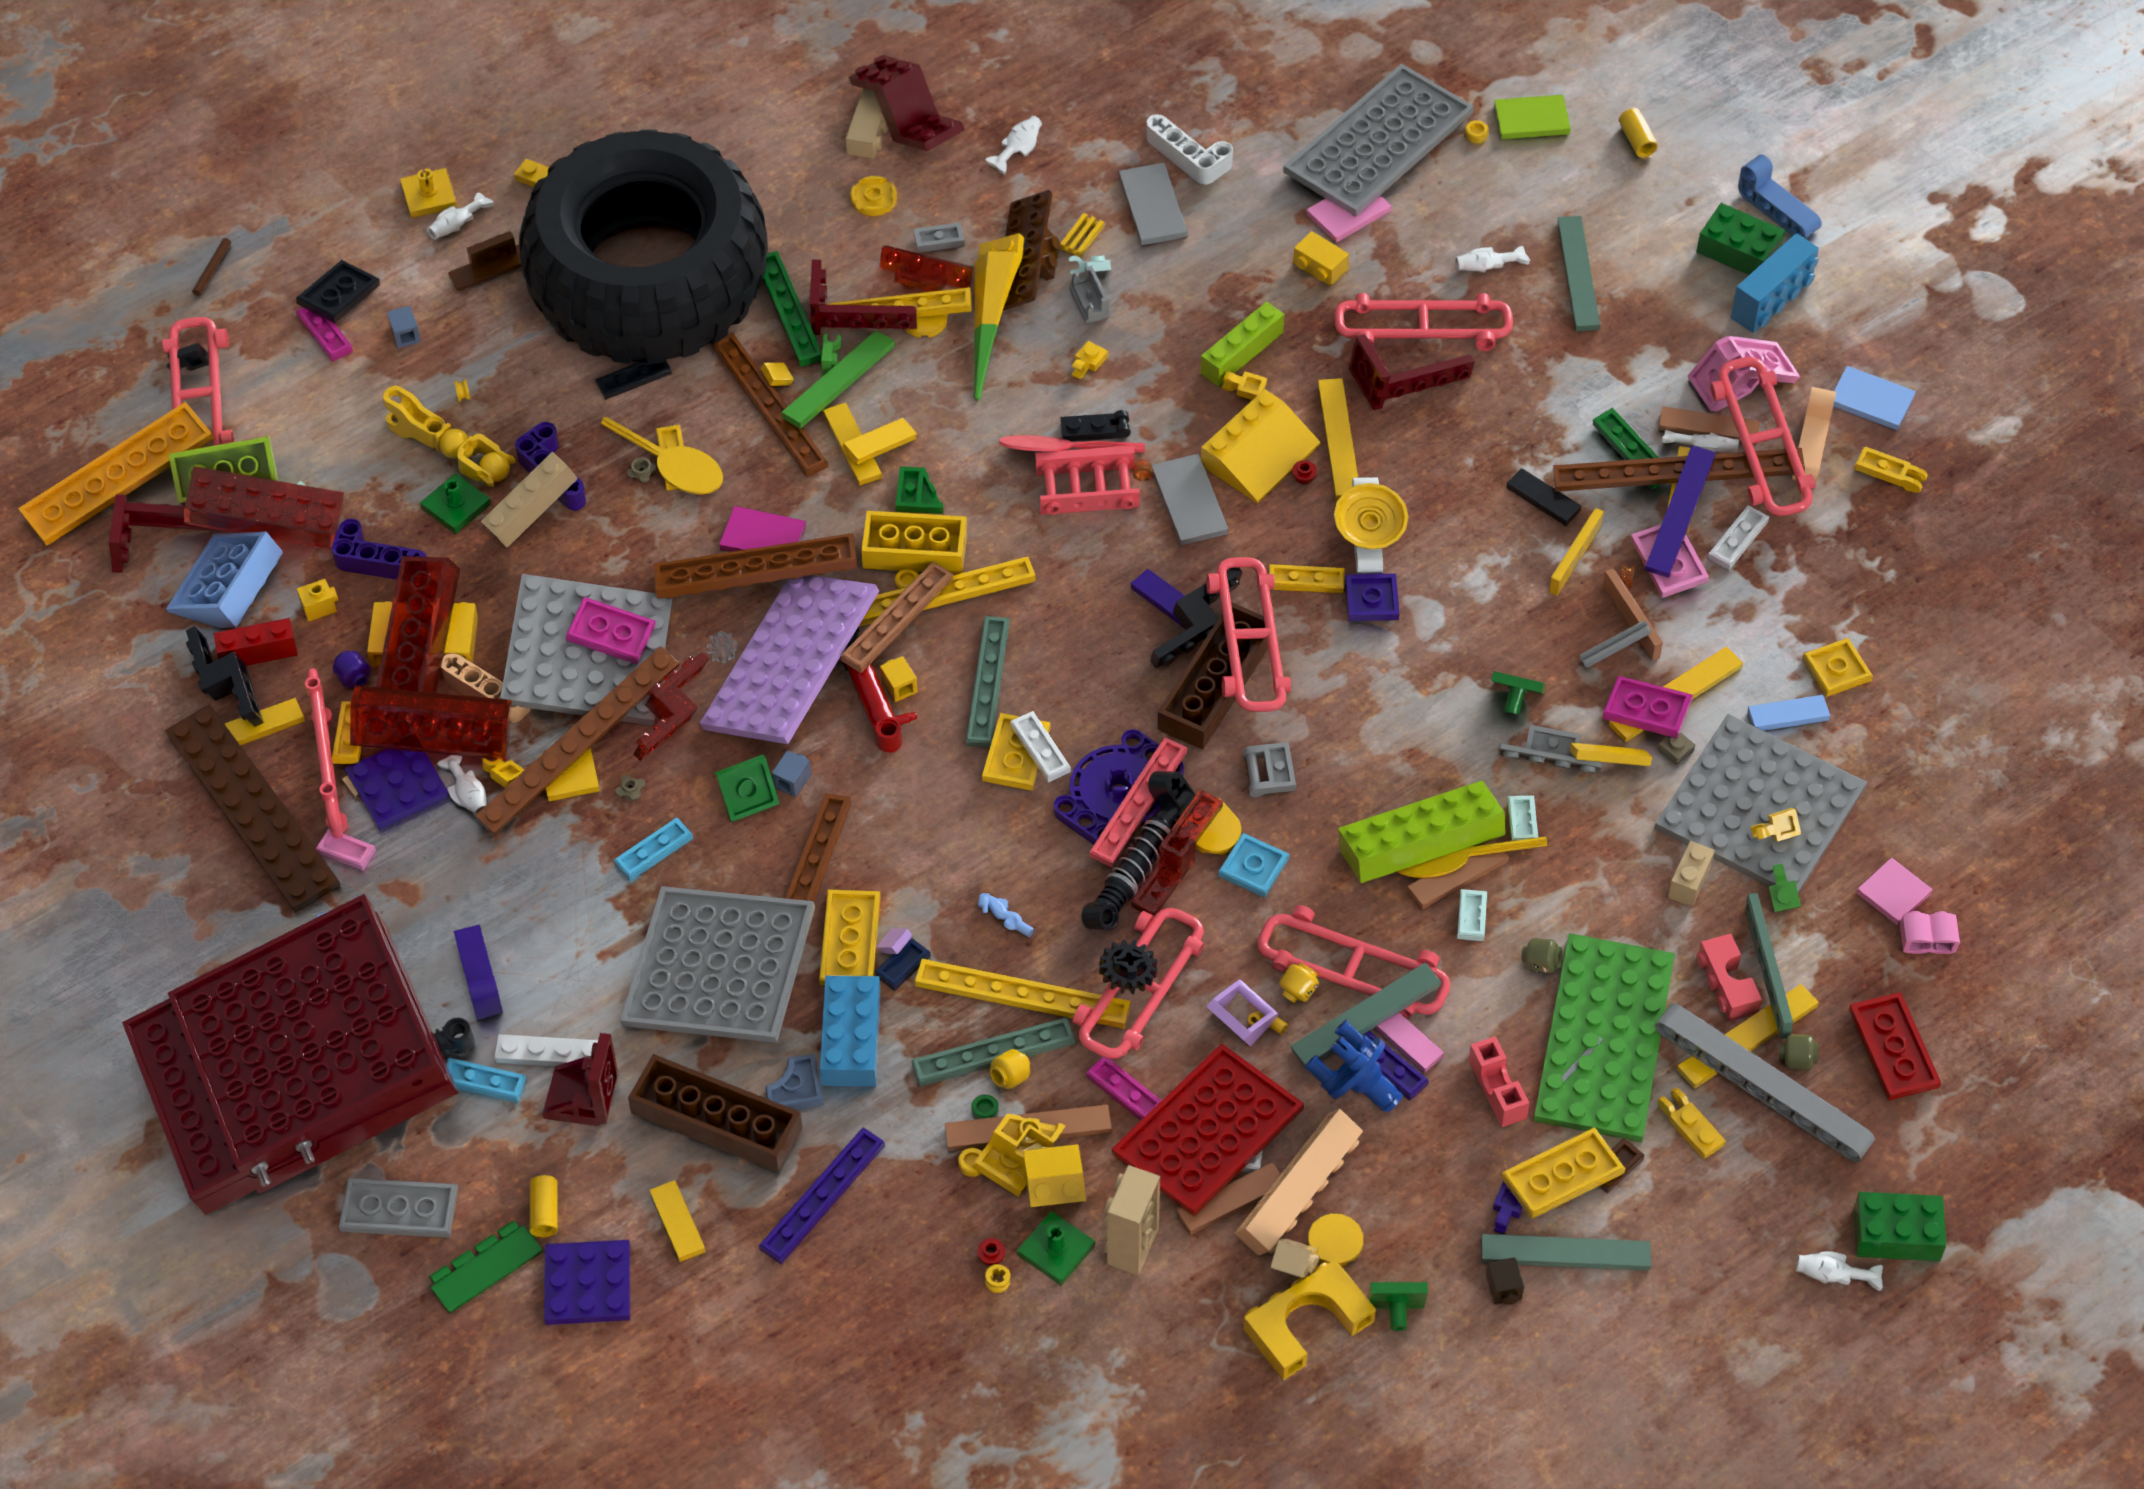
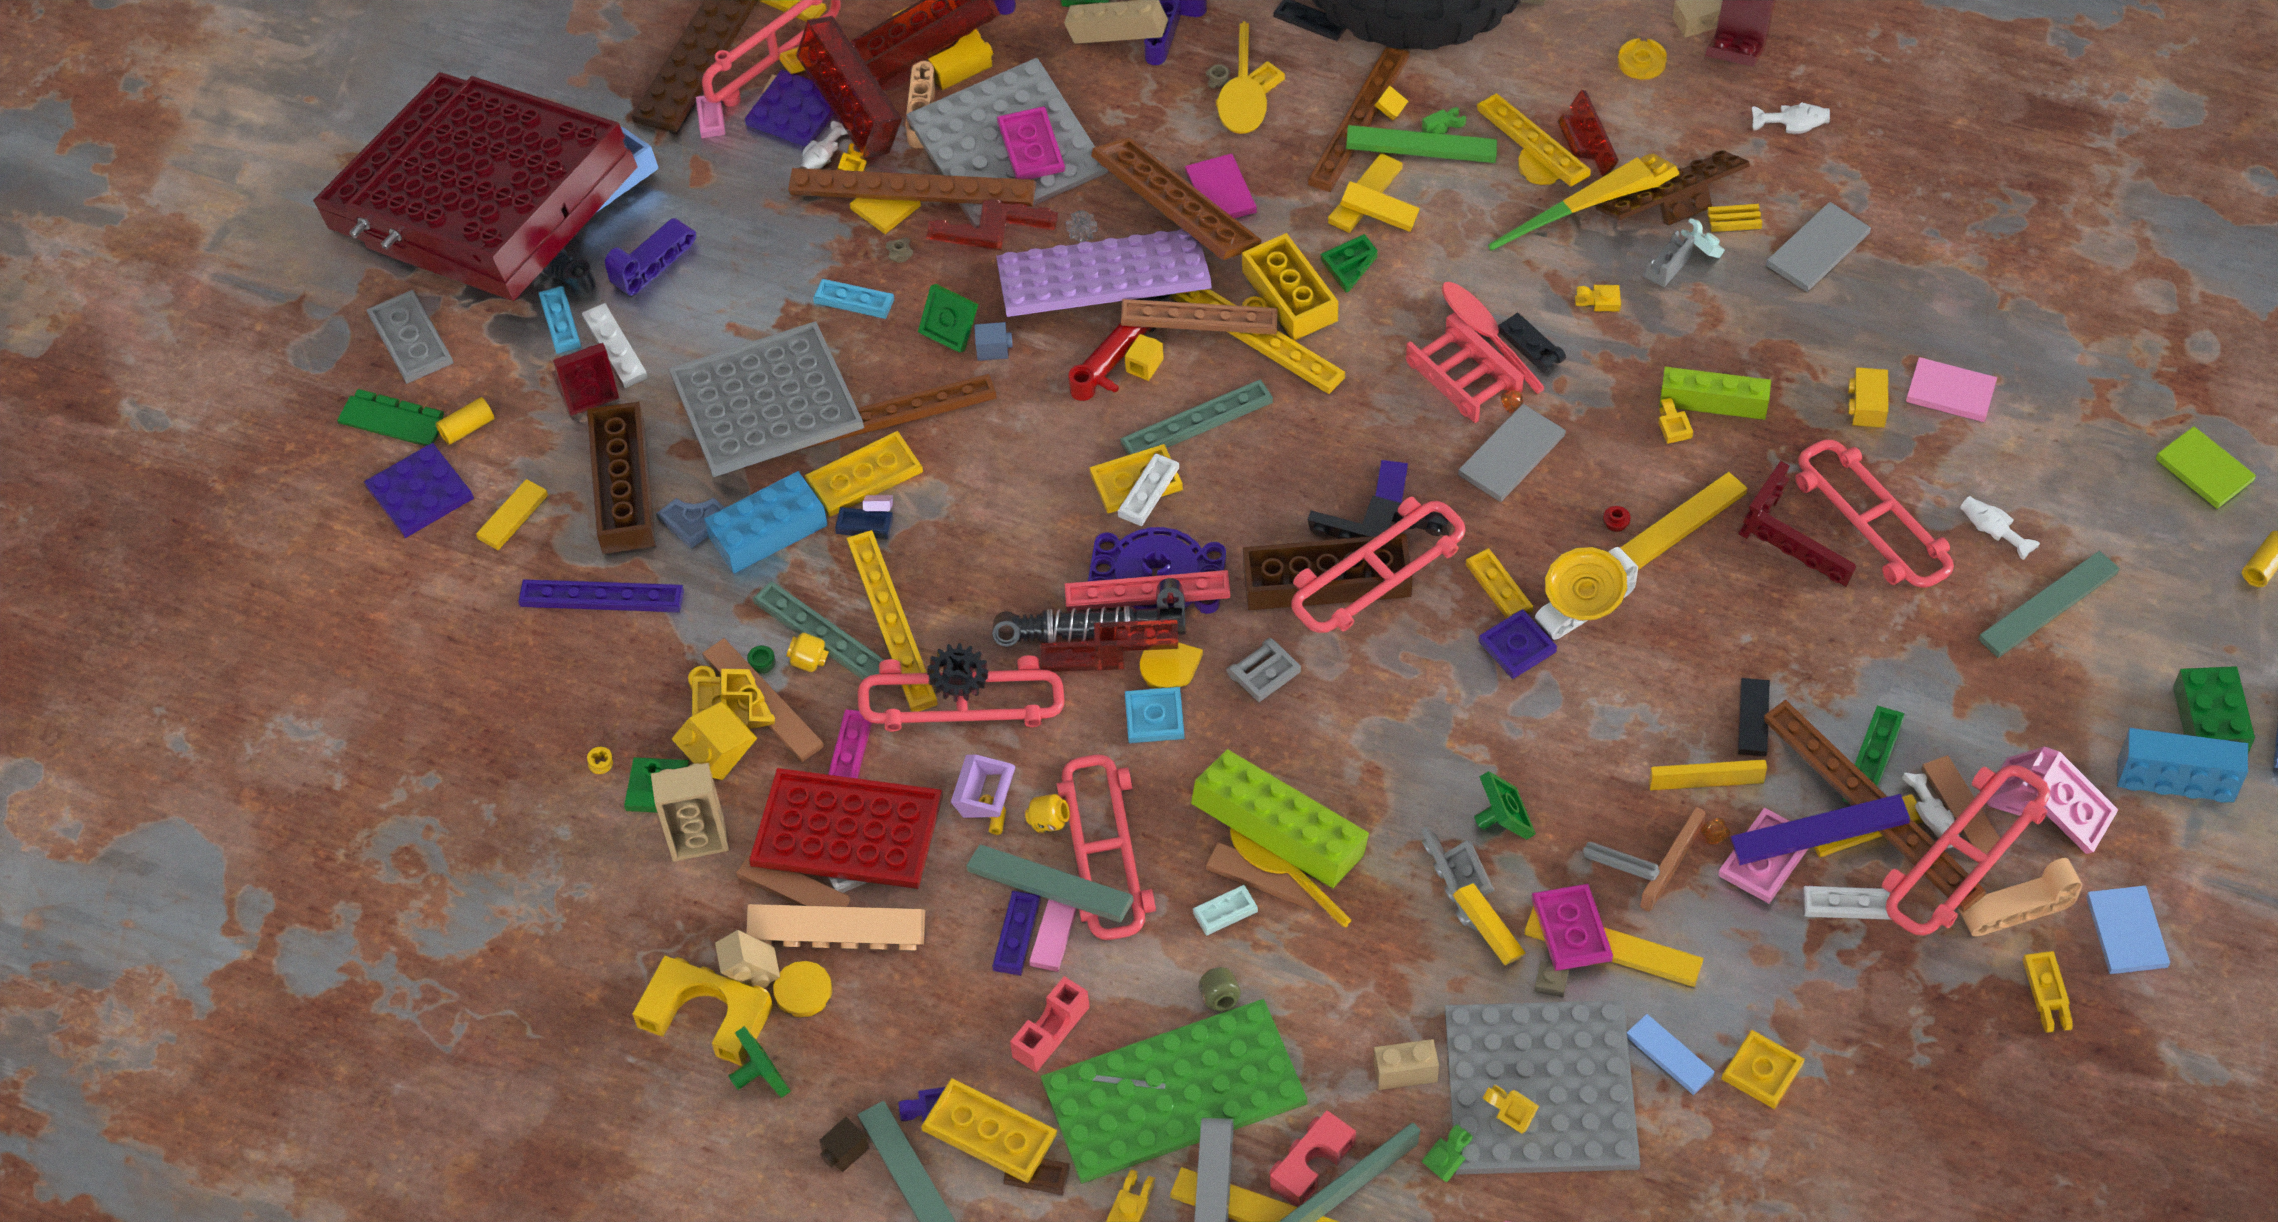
camera: 60 degrees right, 0 degrees up
dark purple head [333,651,371,689] -> none
green plate [763,251,822,367] -> none
dark red bracket [809,259,917,335] -> none
light grey plate [914,222,964,253] -> none
red plate [977,1238,1005,1266] -> none
light blue animal [978,893,1034,938] -> none
white beam [1146,114,1233,185] -> none
yellow slope [1201,389,1321,504] -> none
light grey plate [1283,63,1474,216] -> none
blue piece [1304,1020,1403,1112] -> none
yellow tile [1465,120,1489,143] -> none
light aqua plate [1507,796,1538,841] -> none

